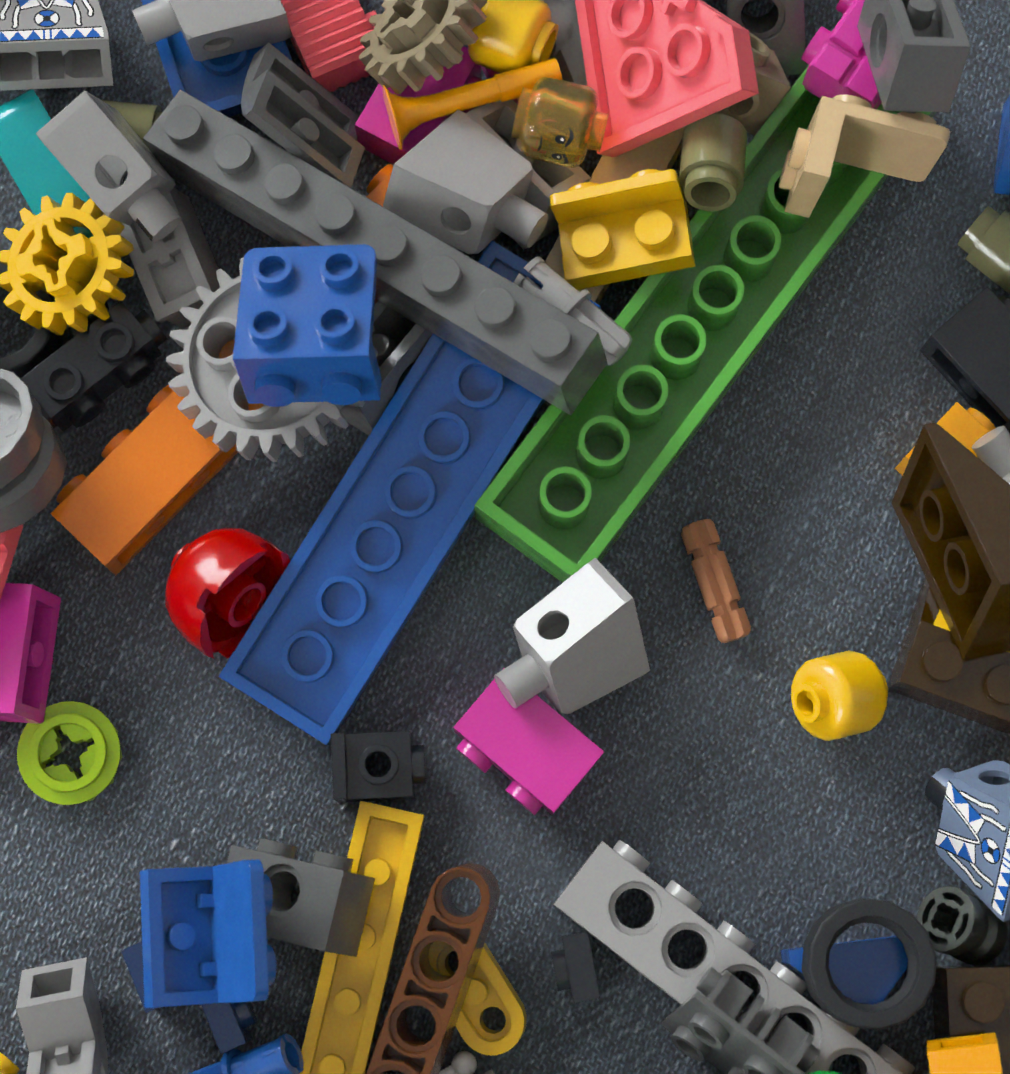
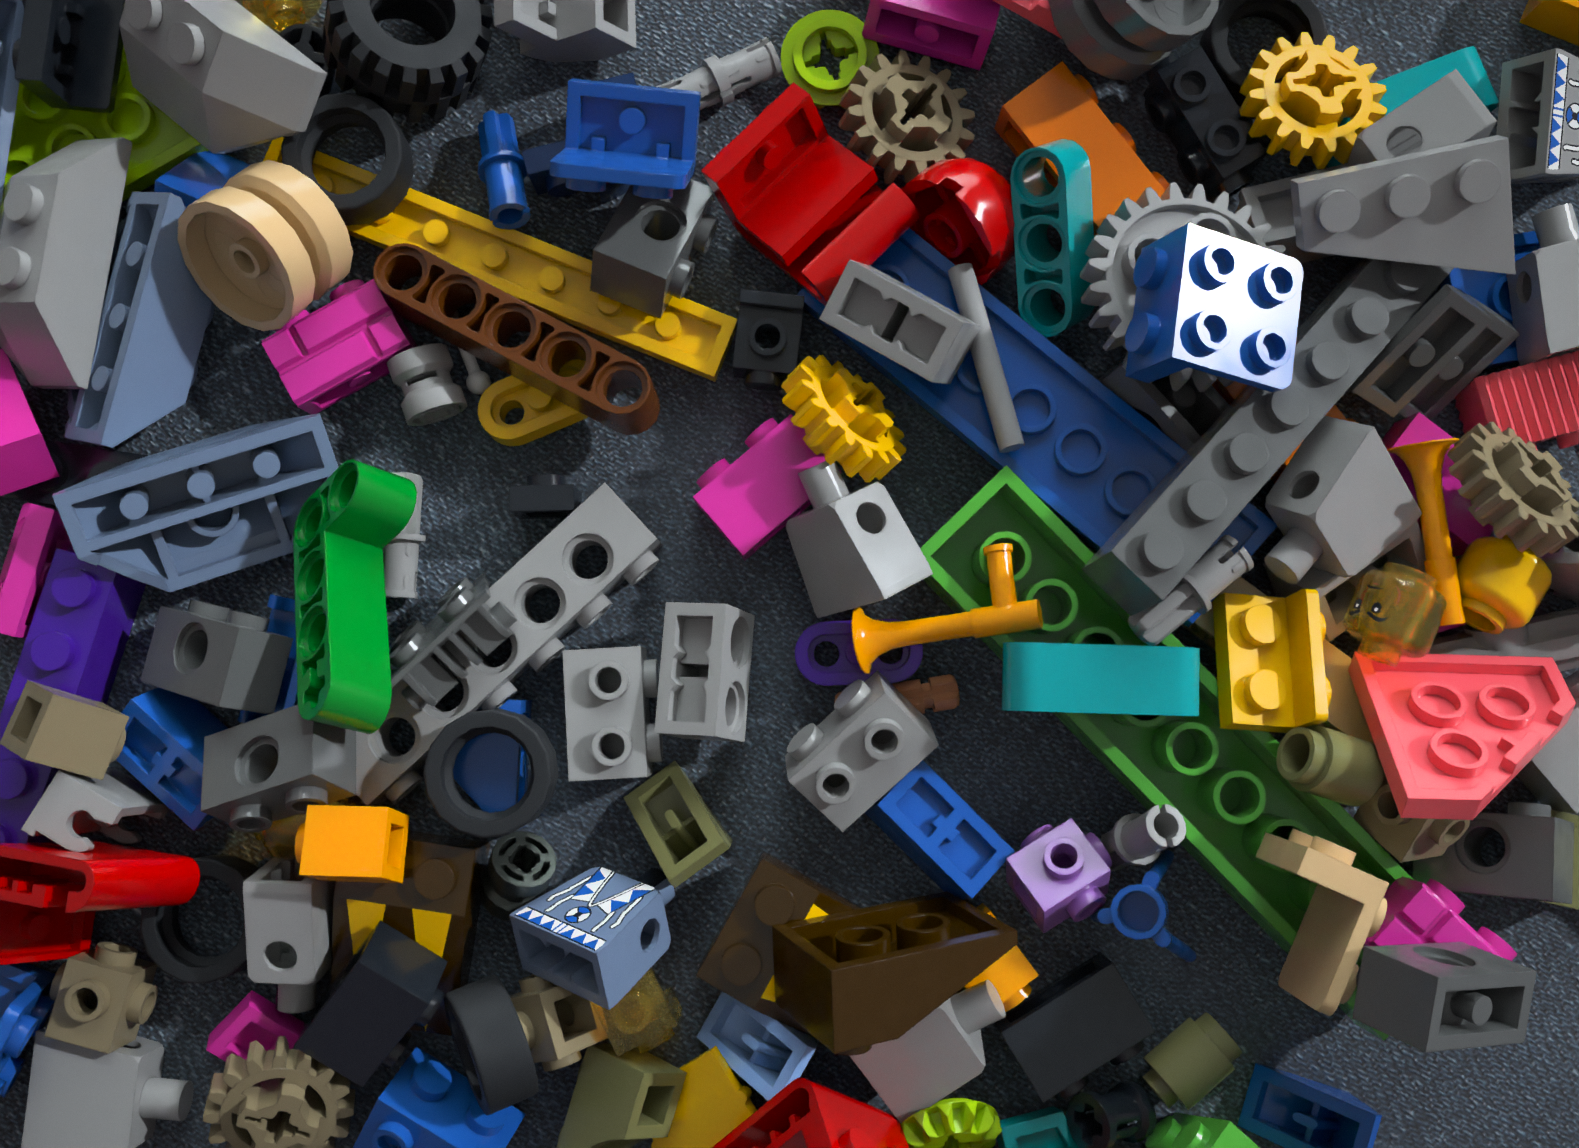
camera: 100 degrees right, 5 degrees up
yellow head [791,651,888,741] -> none
none -> light grey brick [562,646,663,782]
none -> olive slope [624,761,733,888]
none -> light grey brick [654,602,755,742]
none -> light grey pin [656,37,782,110]
none -> red piece [701,82,920,306]
none -> yellow gear [781,355,906,483]
none -> light grey brick [785,670,939,832]
none -> dark purple plate [795,619,923,686]
none -> light grey brick [819,259,982,384]
none -> dark tan gear [838,50,975,185]
none -> light orange piece [851,543,1043,674]
none -> blue hinge [865,760,1015,900]
none -> light grey bar [948,263,1025,453]
none -> teal beam [1002,642,1200,716]
none -> medium lavender brick [1006,818,1112,934]
none -> teal beam [1010,139,1095,337]
none -> blue plant [1090,850,1196,962]
none -> light grey axle [1101,804,1186,871]
none -> light grey wing [1290,135,1516,275]

